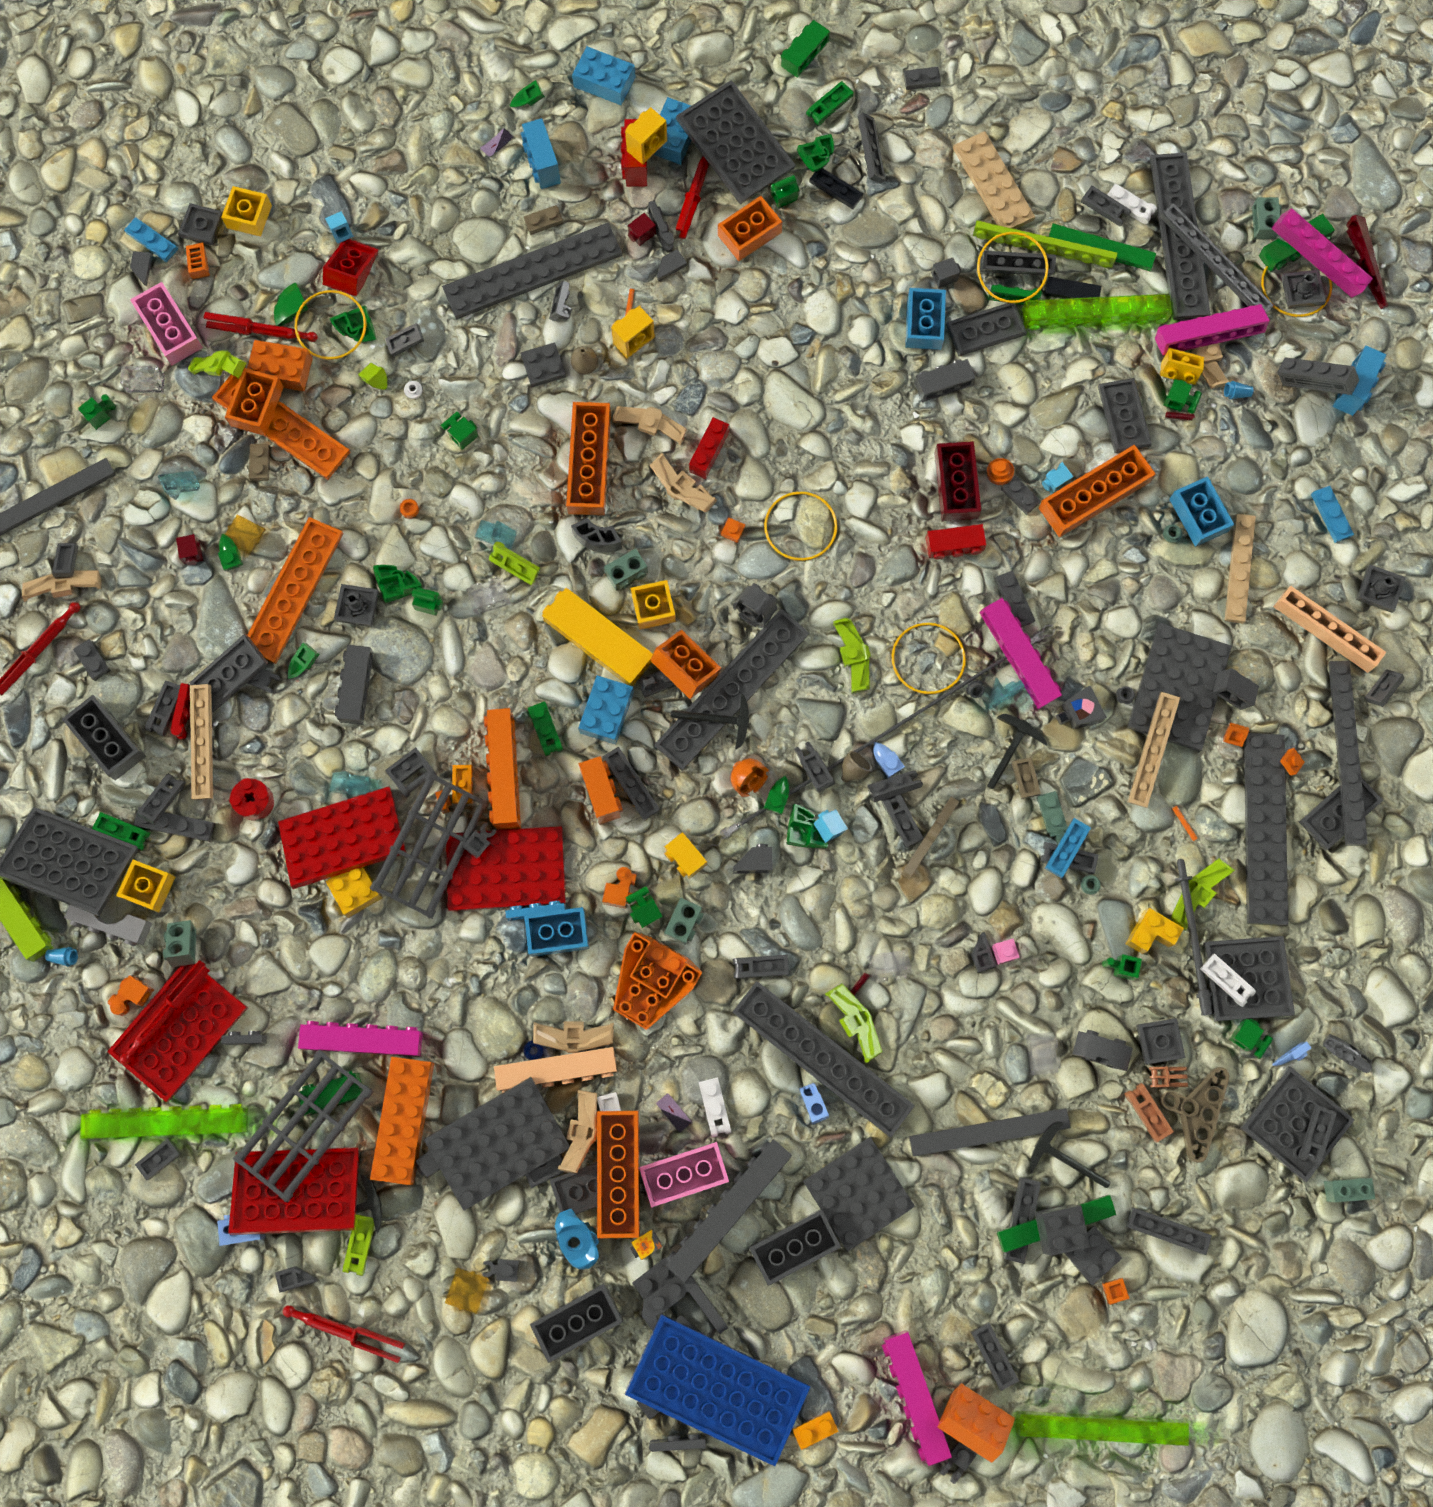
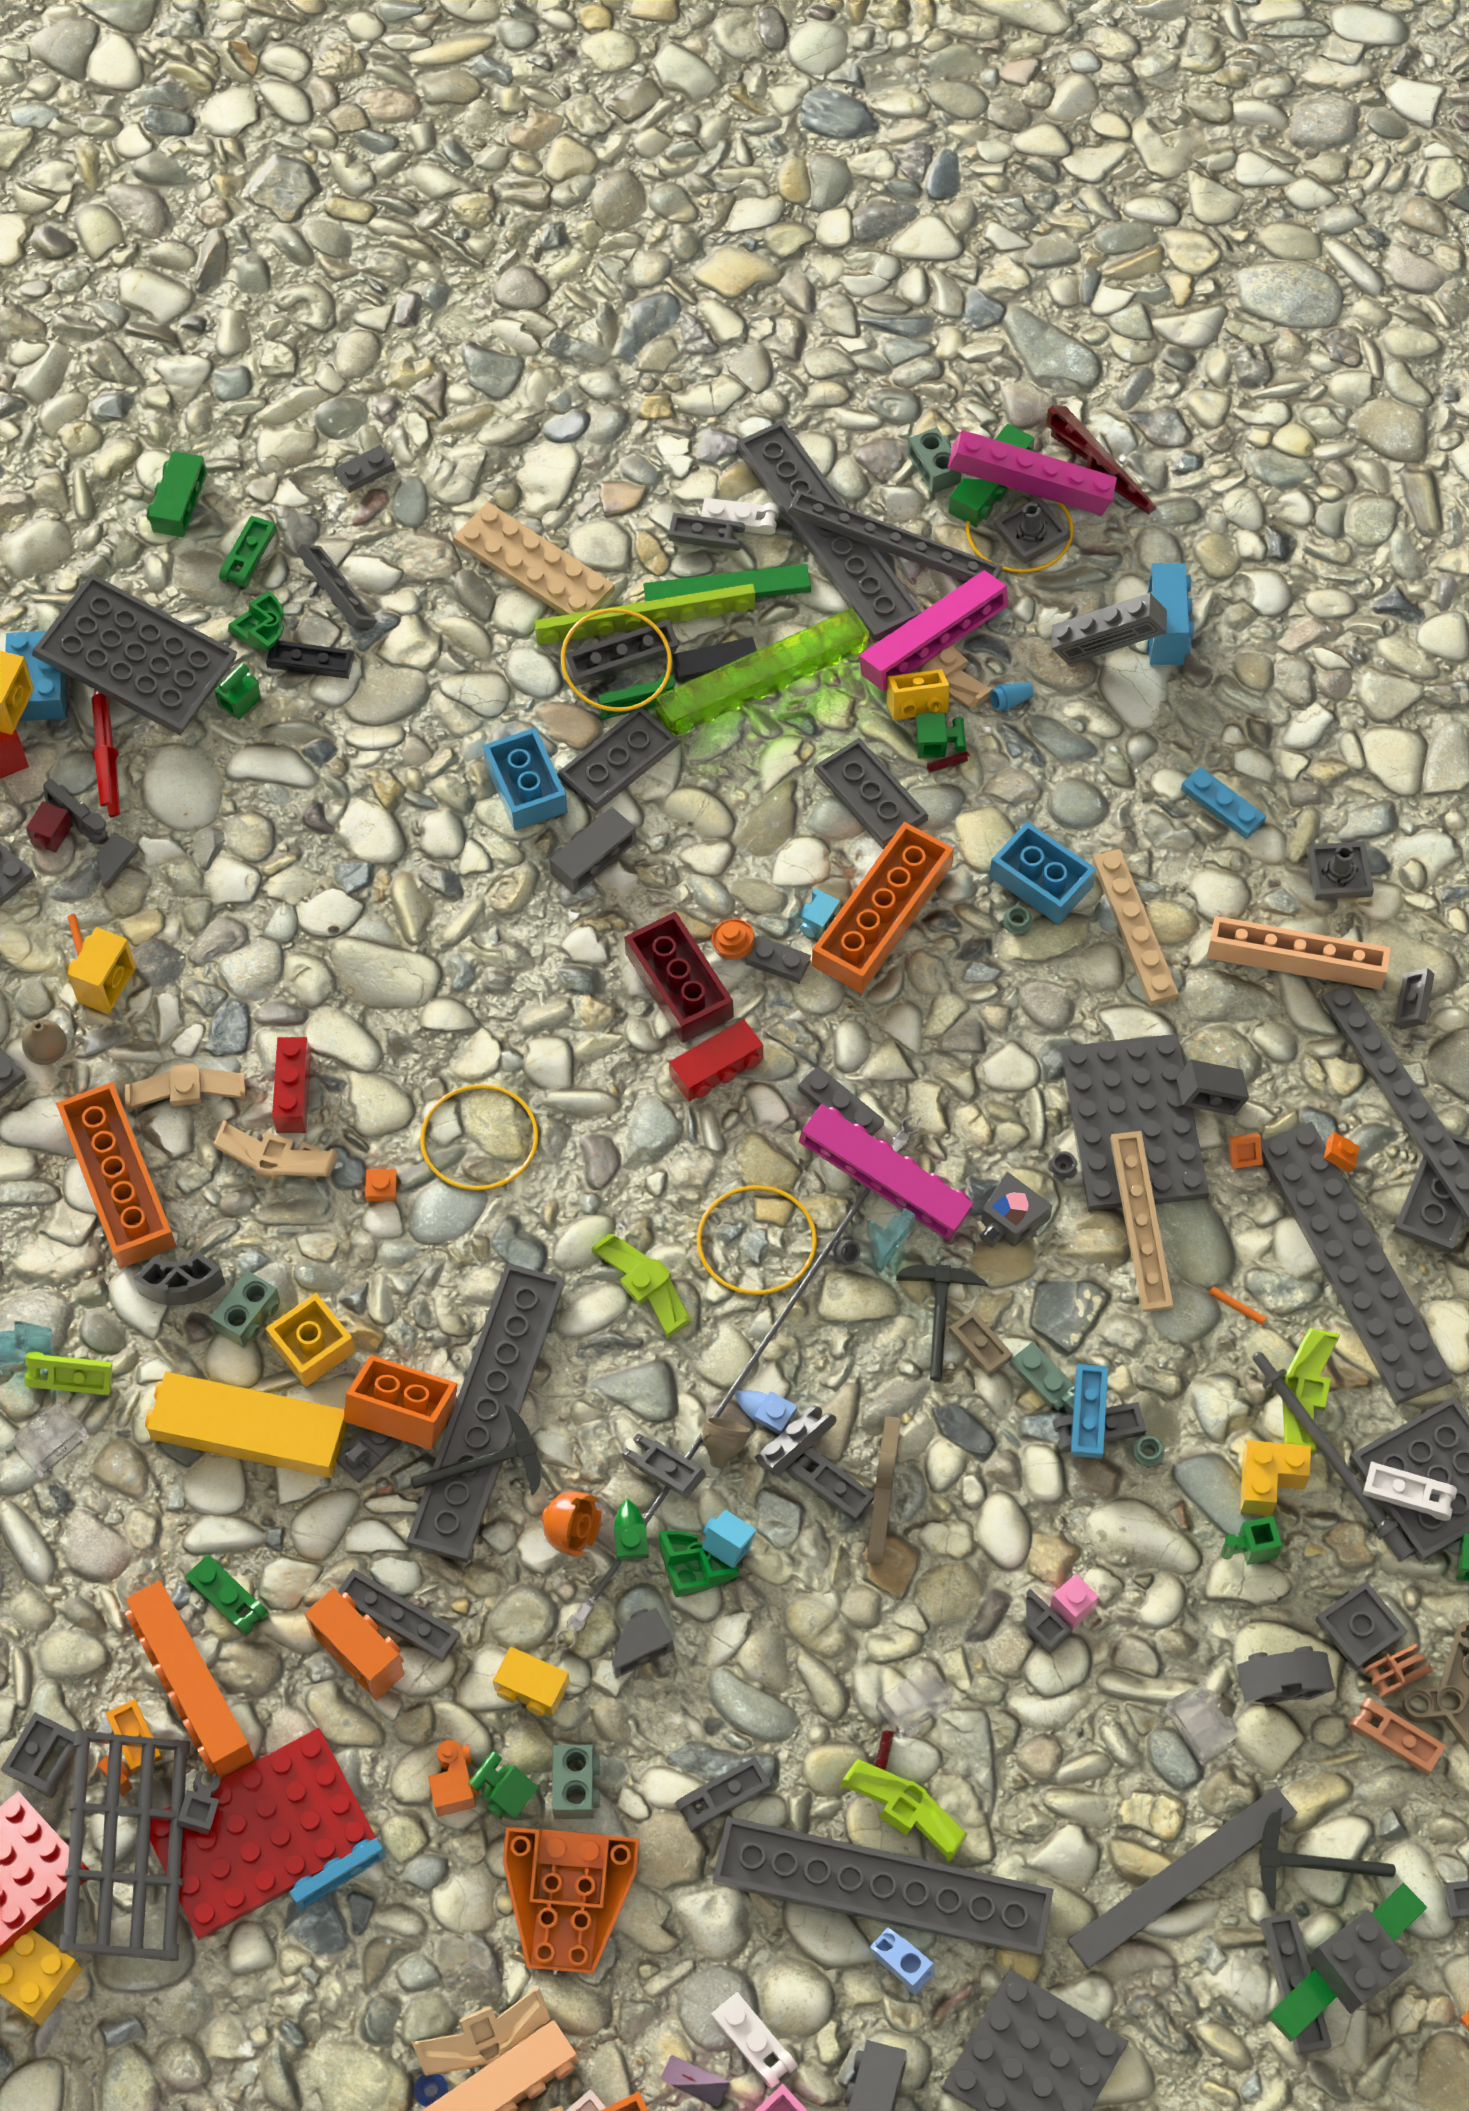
camera: 25 degrees left, 15 degrees down
dark azure brick [524,907,589,957] -> none
dark azure brick [578,675,634,745] -> none
orange brick [718,196,782,261] -> none
dark grey brick [733,583,777,628] -> none
dark grey brick [931,257,961,288] -> none
dark grey plate [1064,1225,1122,1285] -> none

